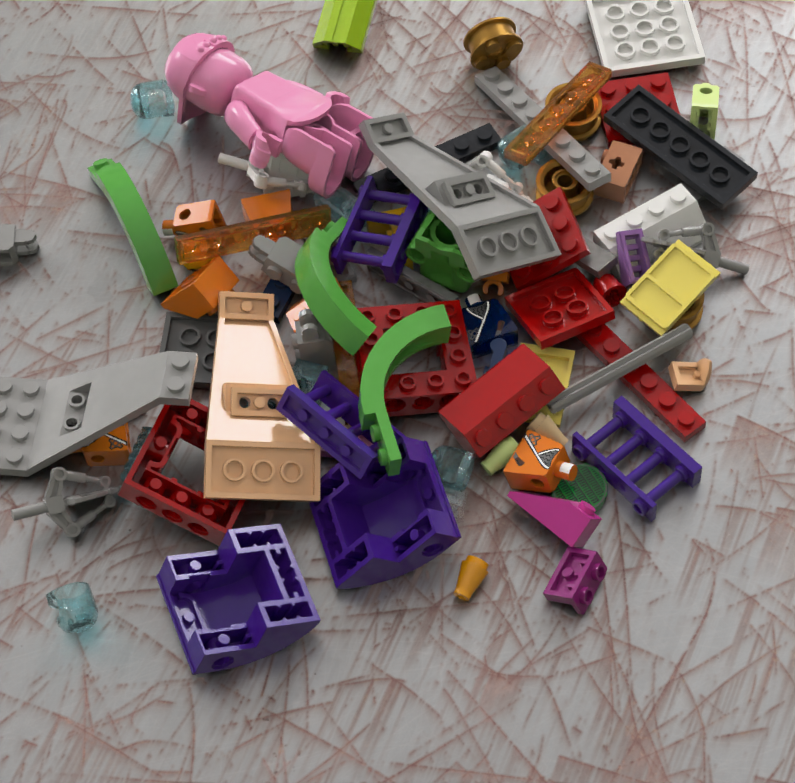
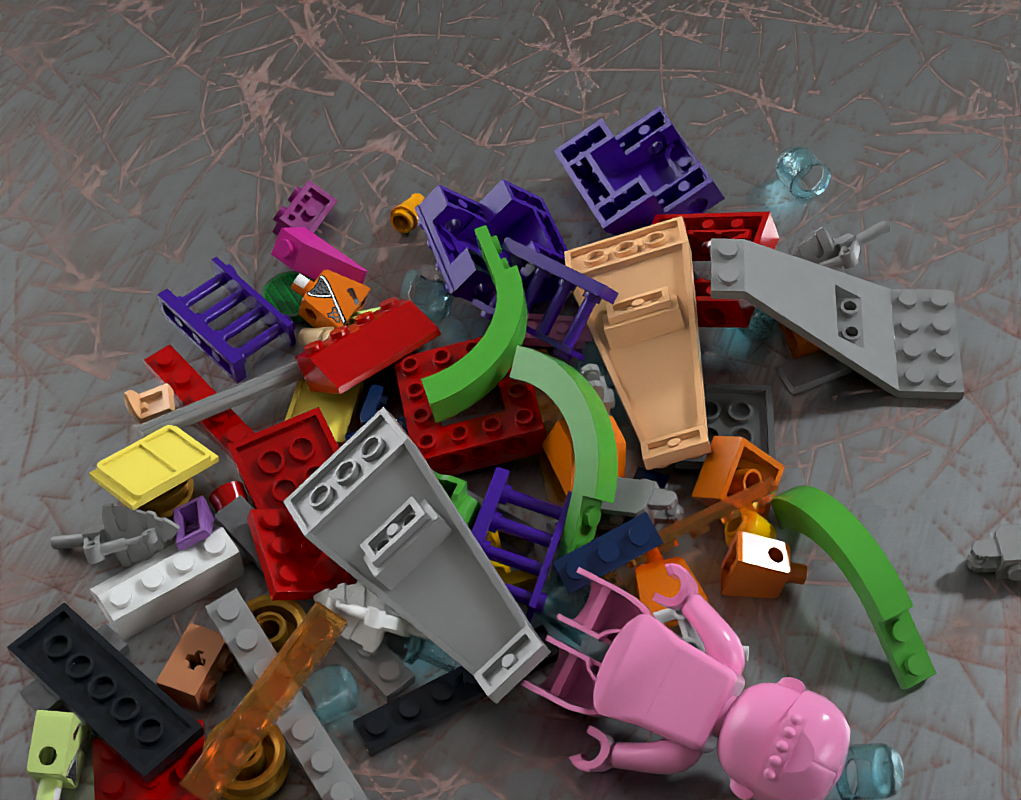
camera: 175 degrees right, 5 degrees down
none -> dark blue plate [552,512,663,595]

